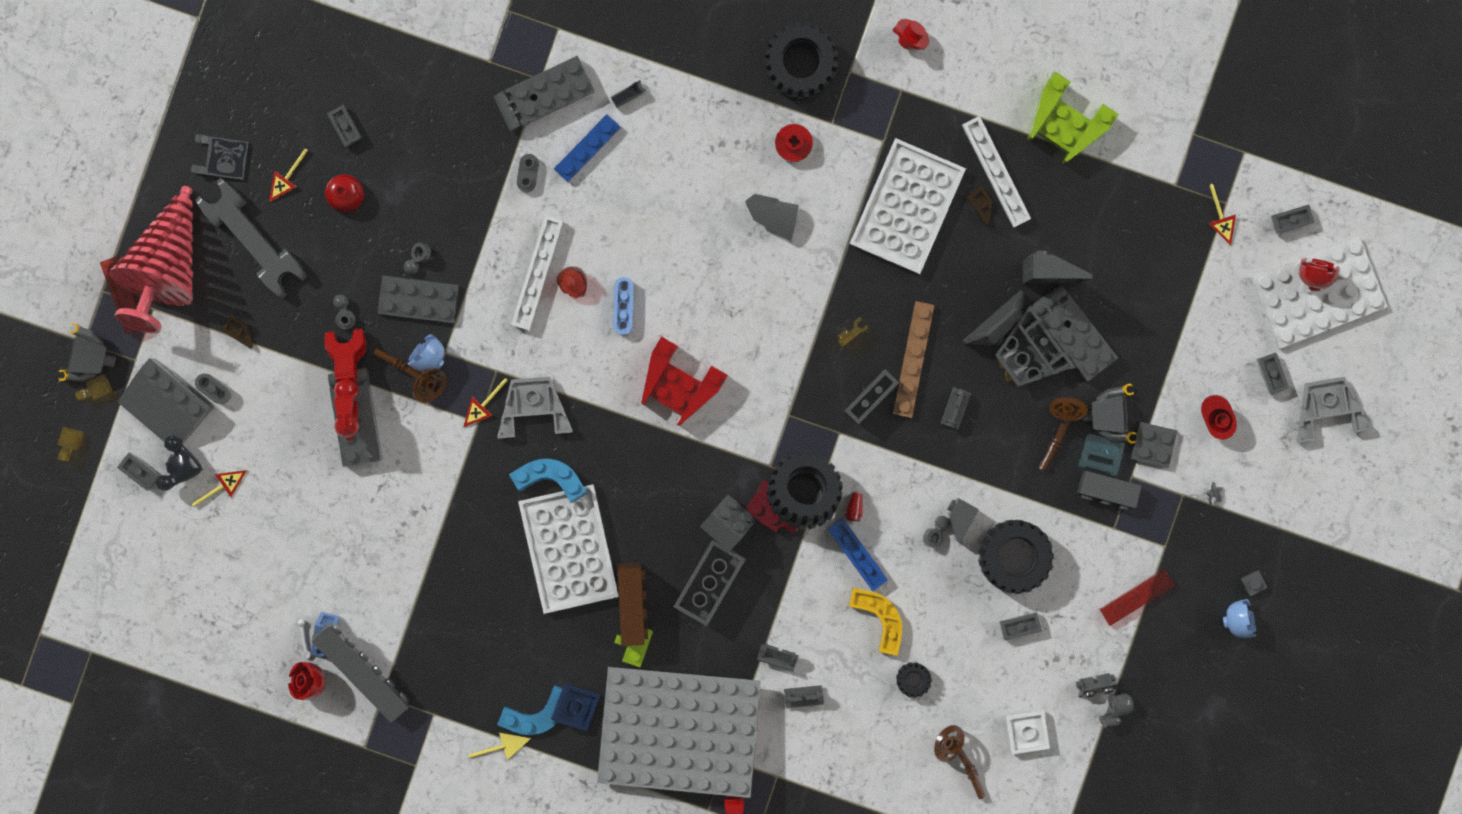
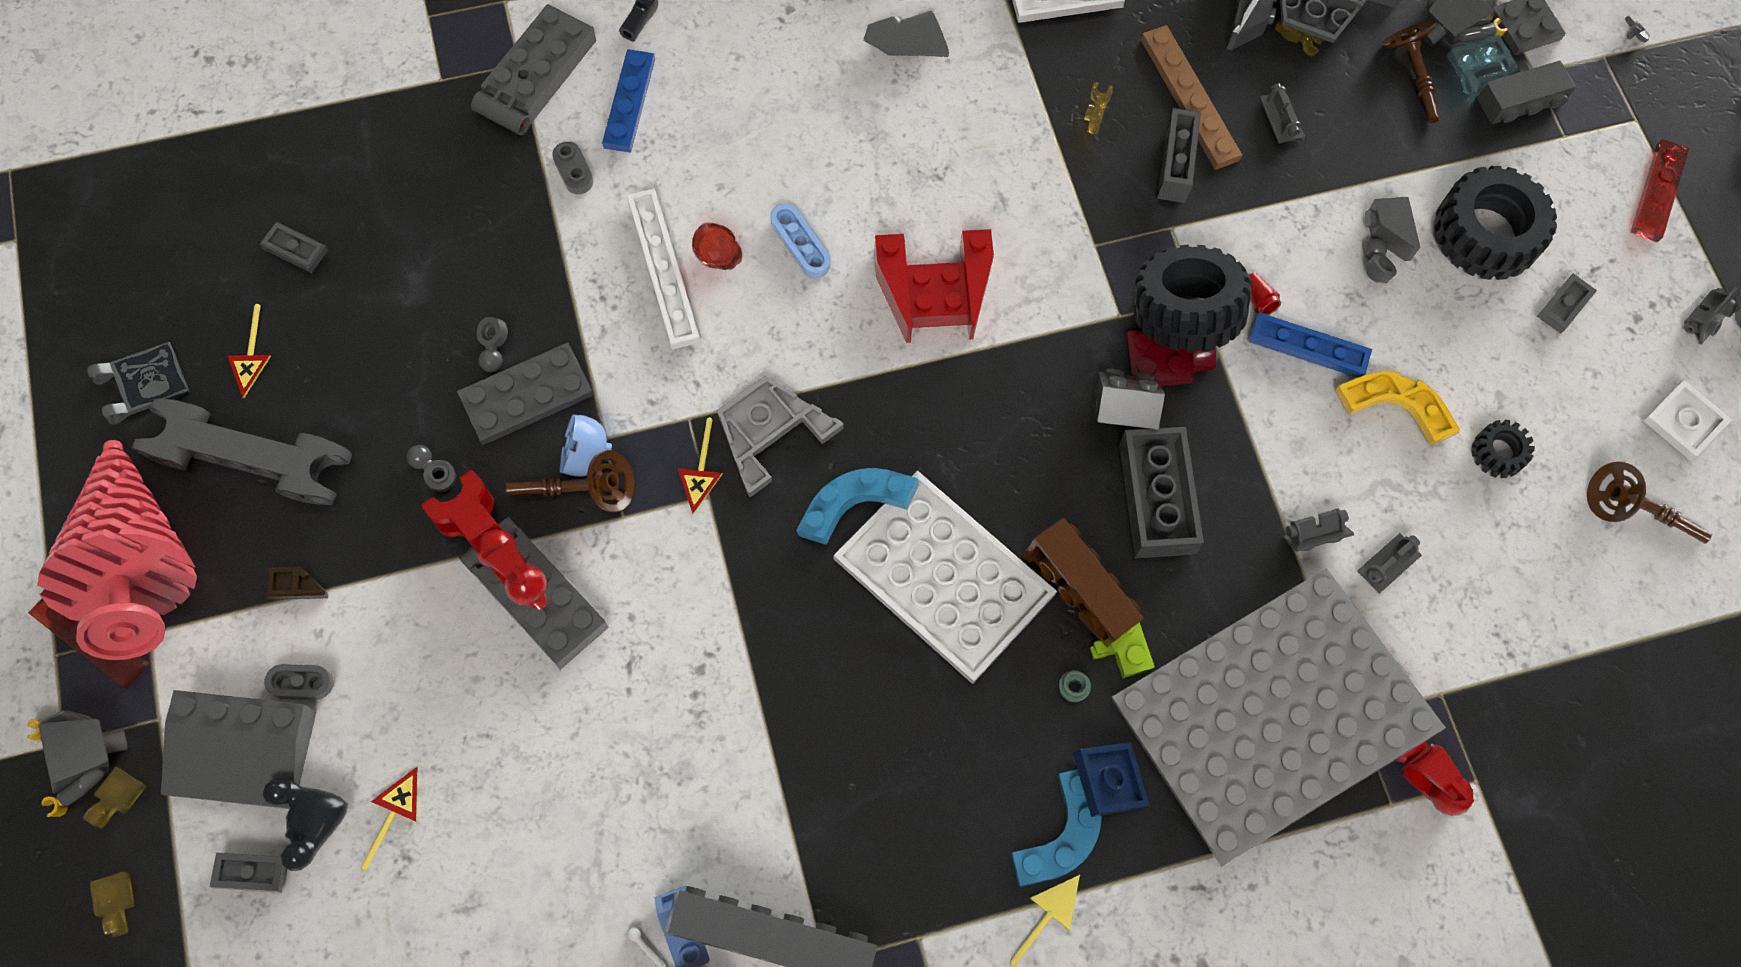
camera: 40 degrees left, 20 degrees down
red cylinder [325,174,364,213] -> none
none -> sand green plate [1059,670,1091,702]

